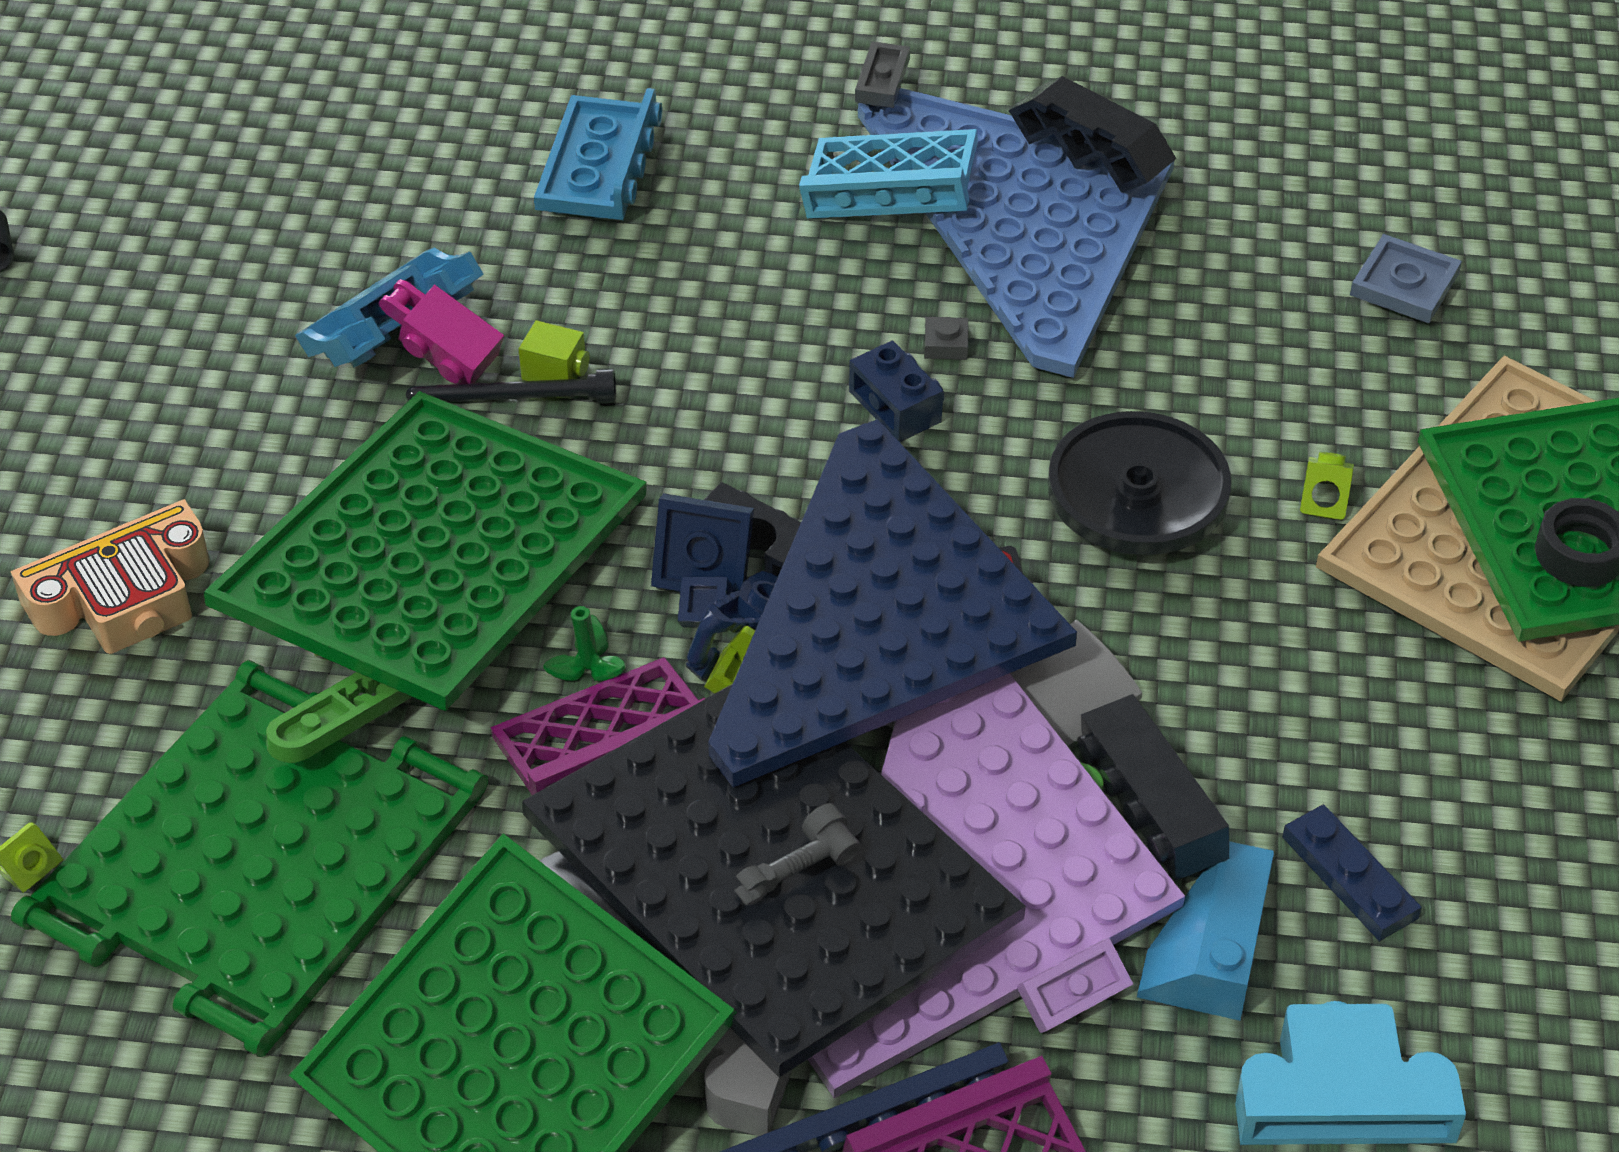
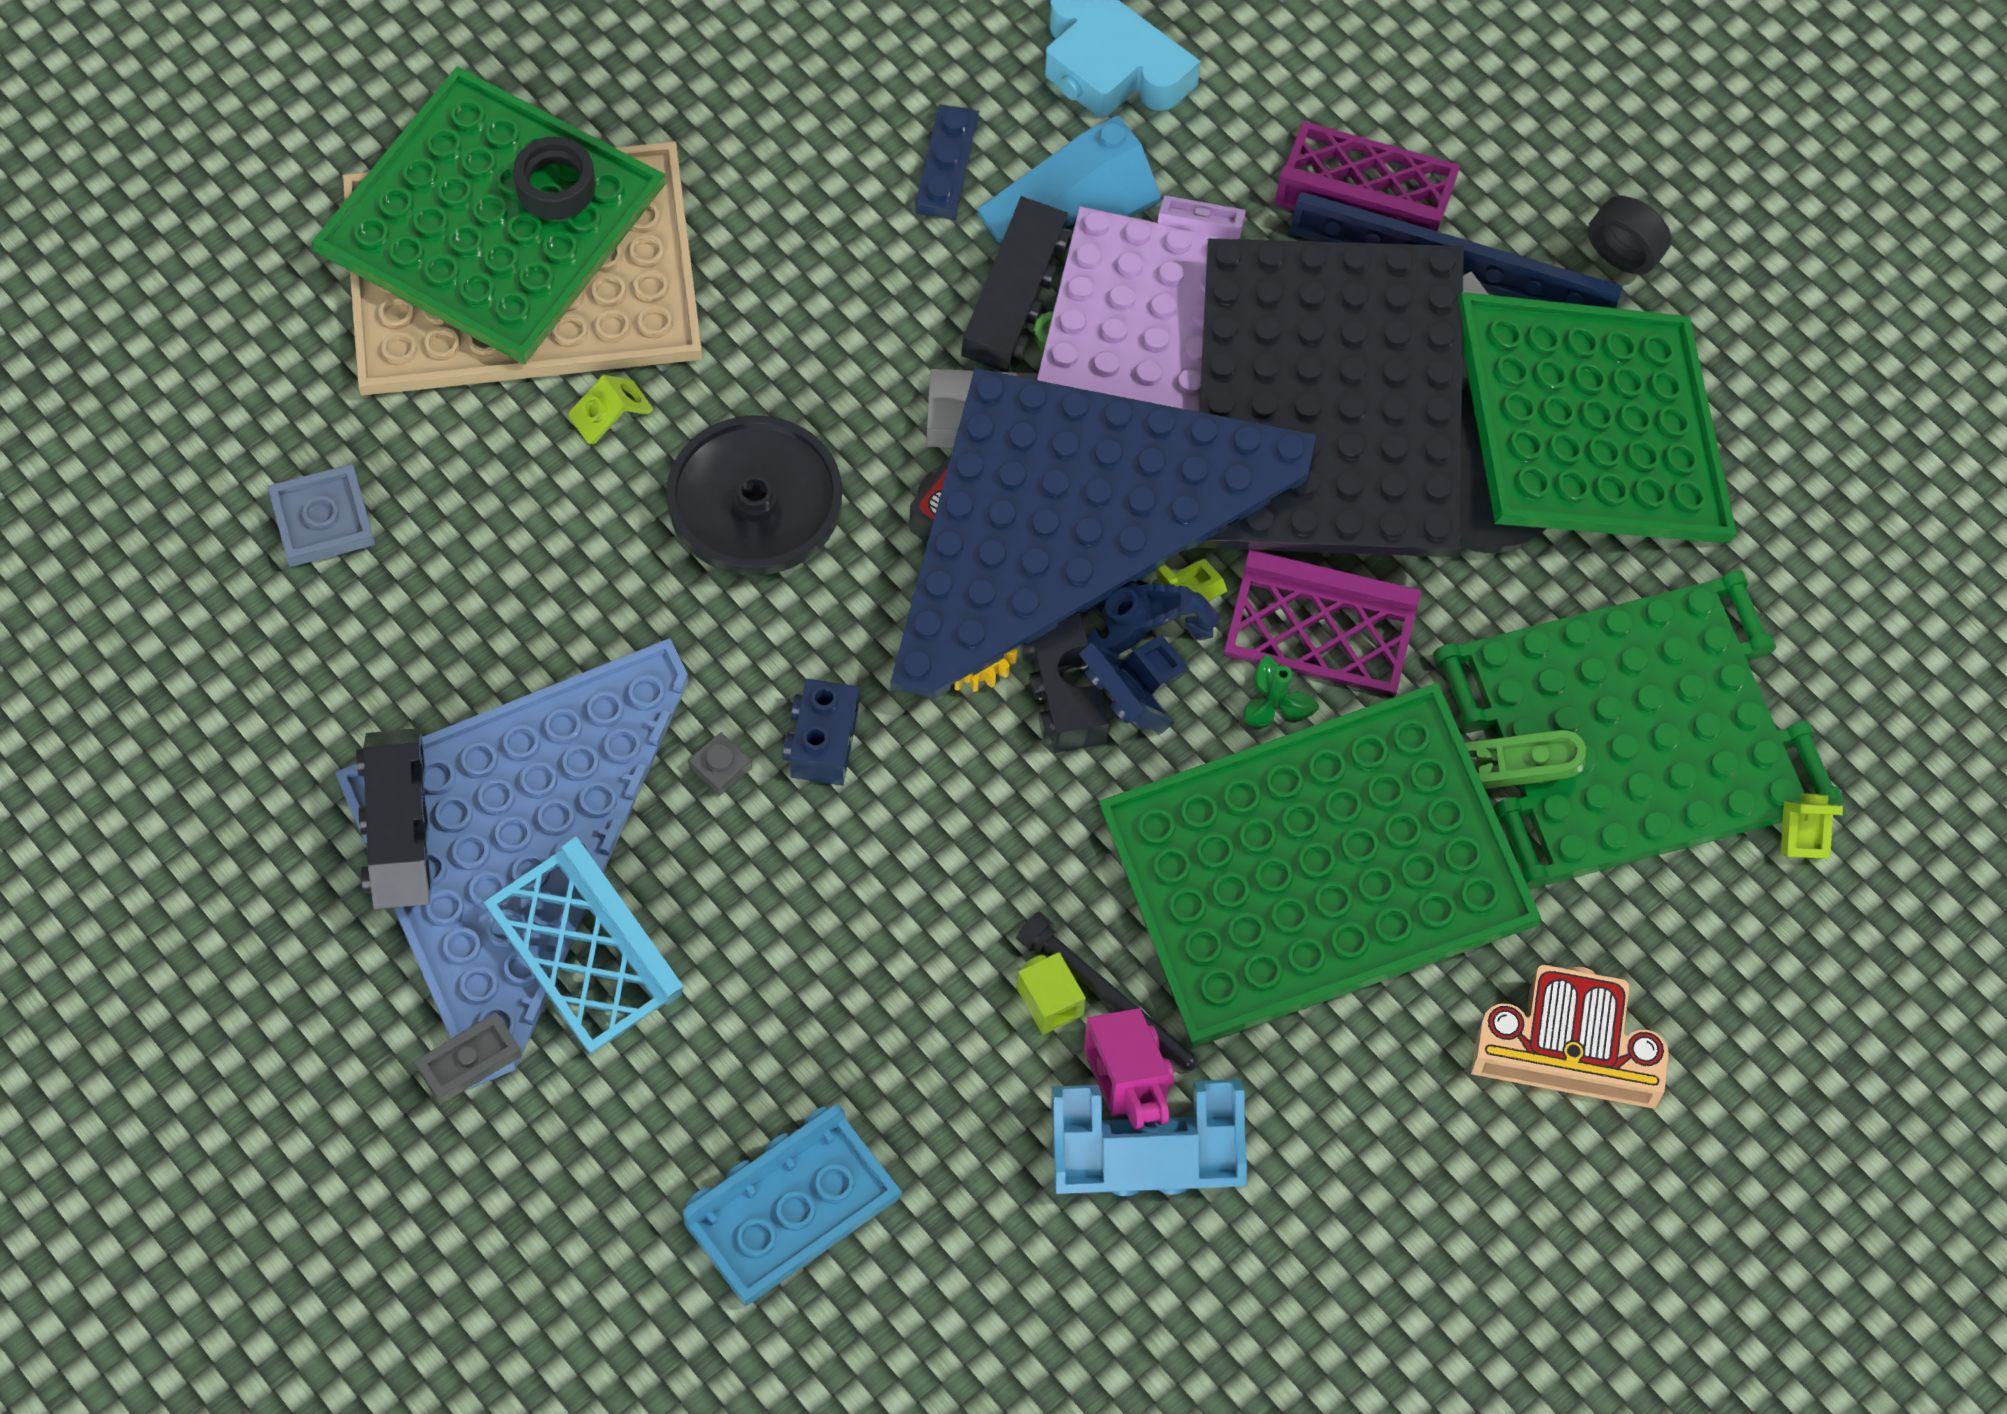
camera: 140 degrees left, 15 degrees up
dark grey brick [734,803,862,905] -> none

